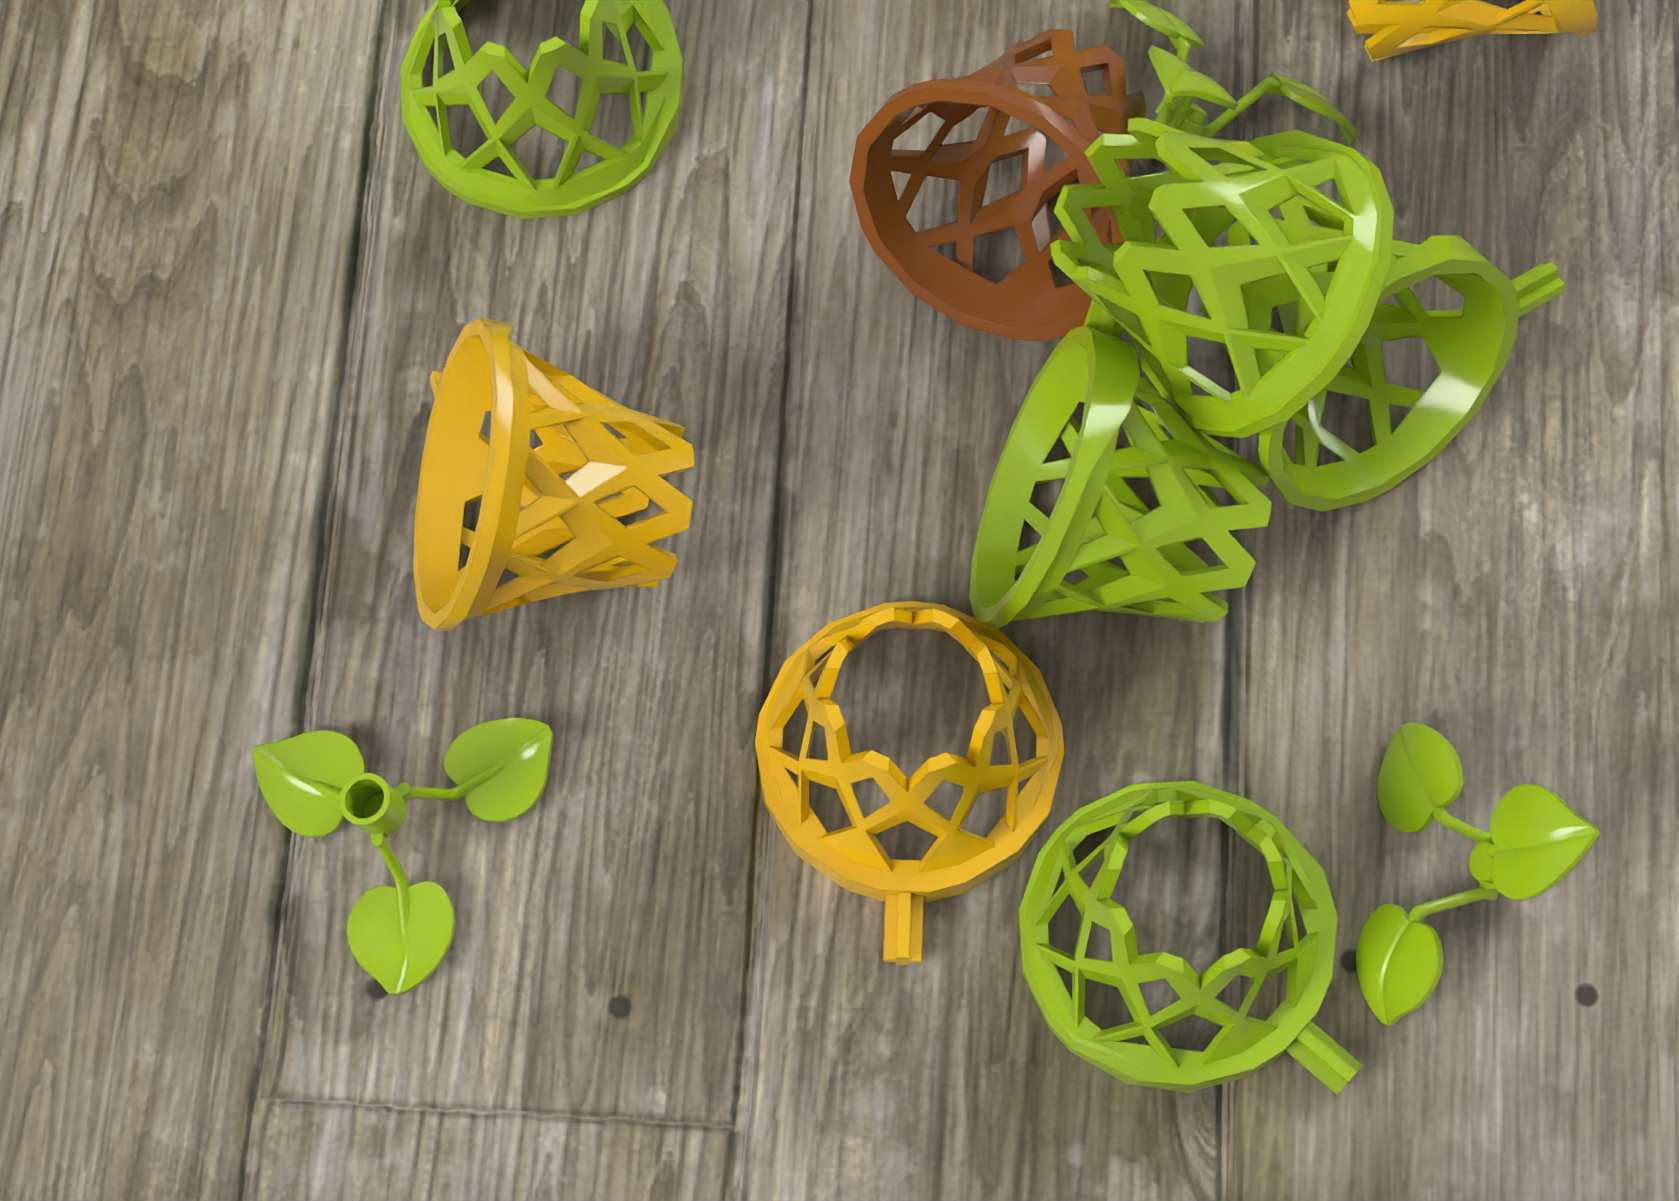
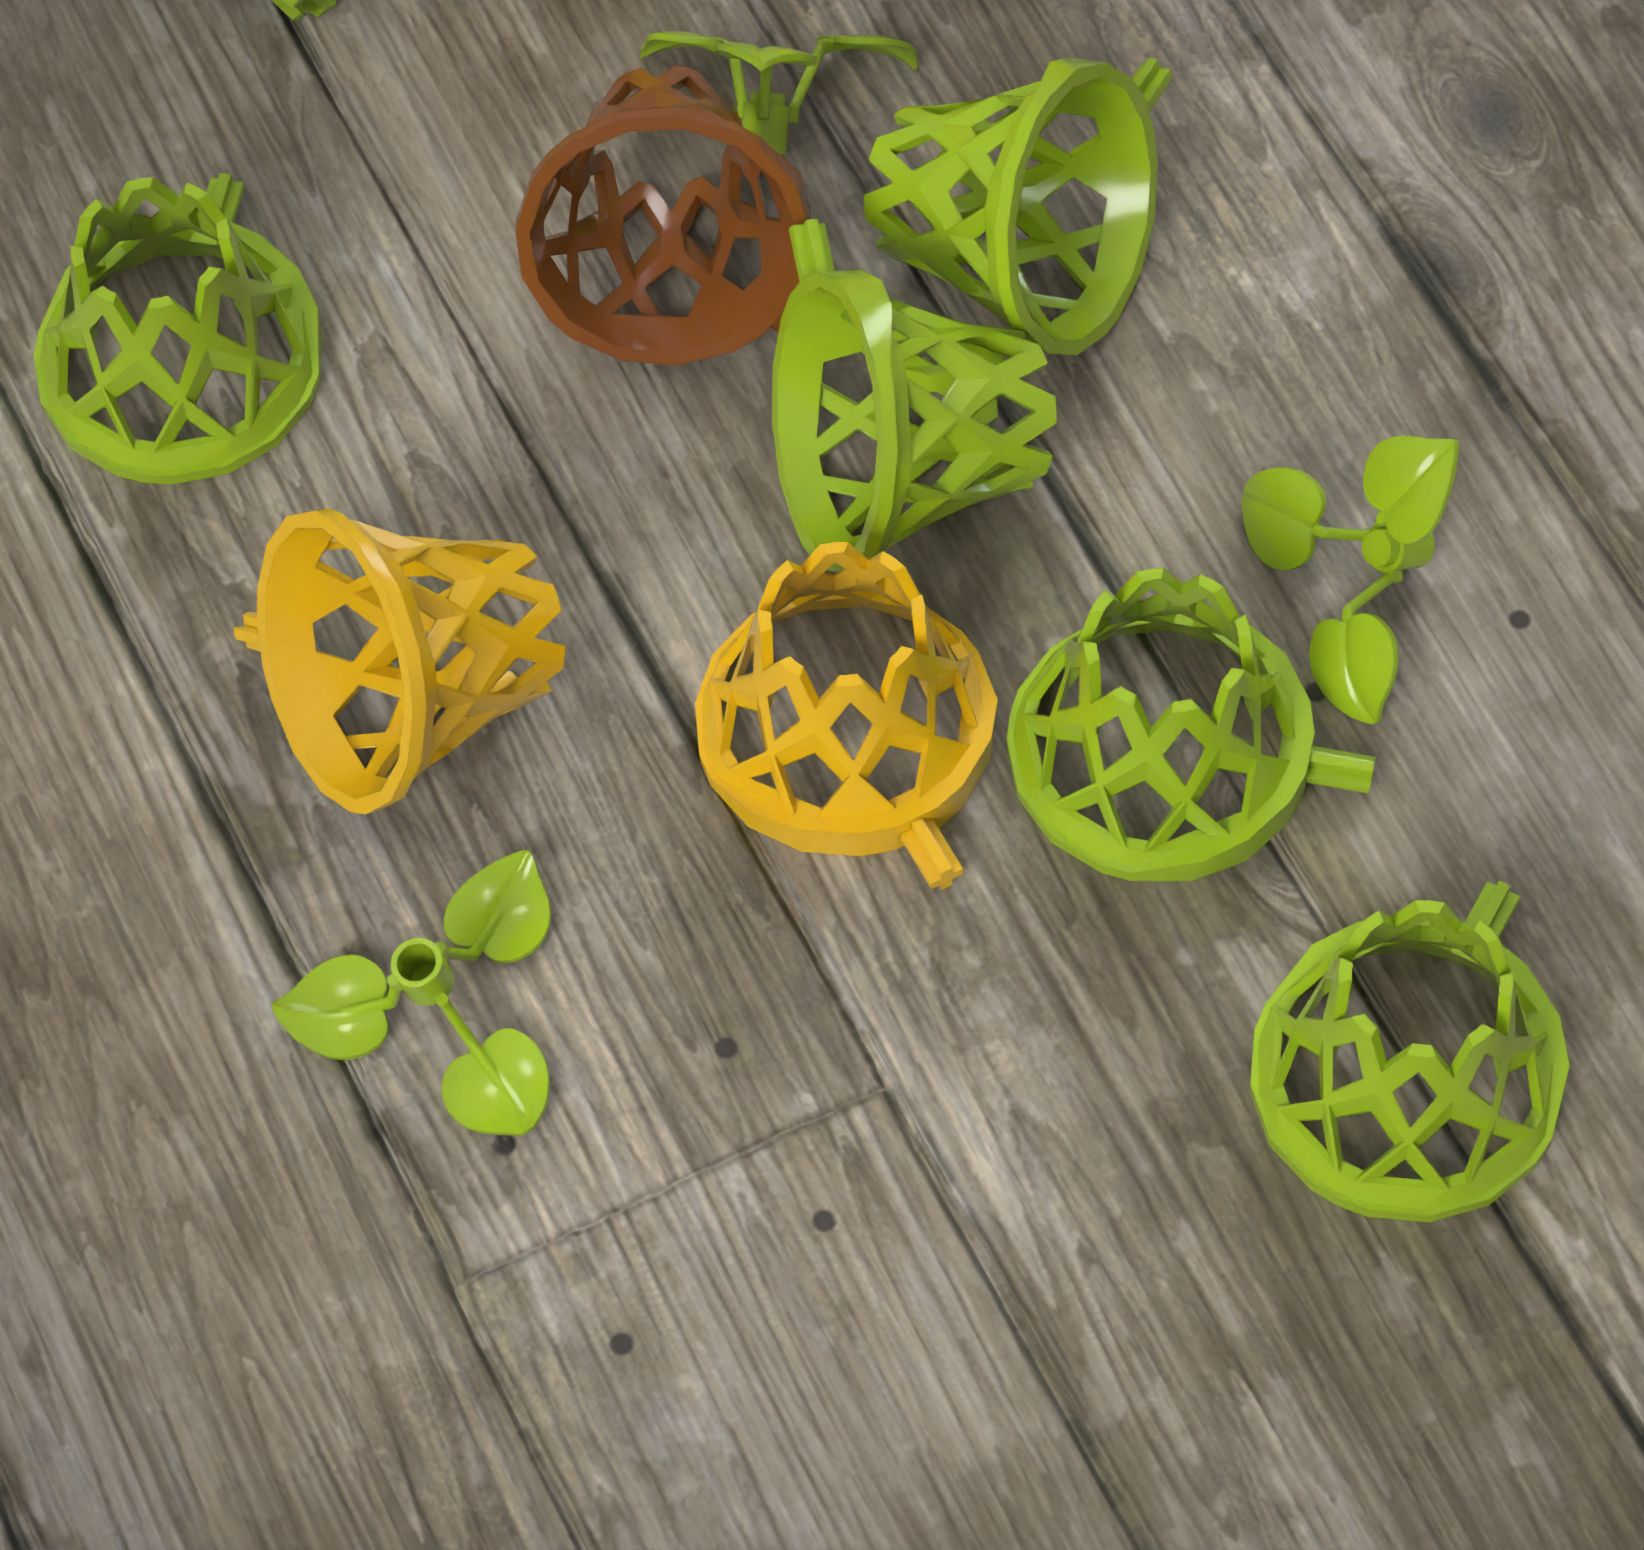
camera: 30 degrees left, 10 degrees down
lime piece [1050,118,1394,438] -> none

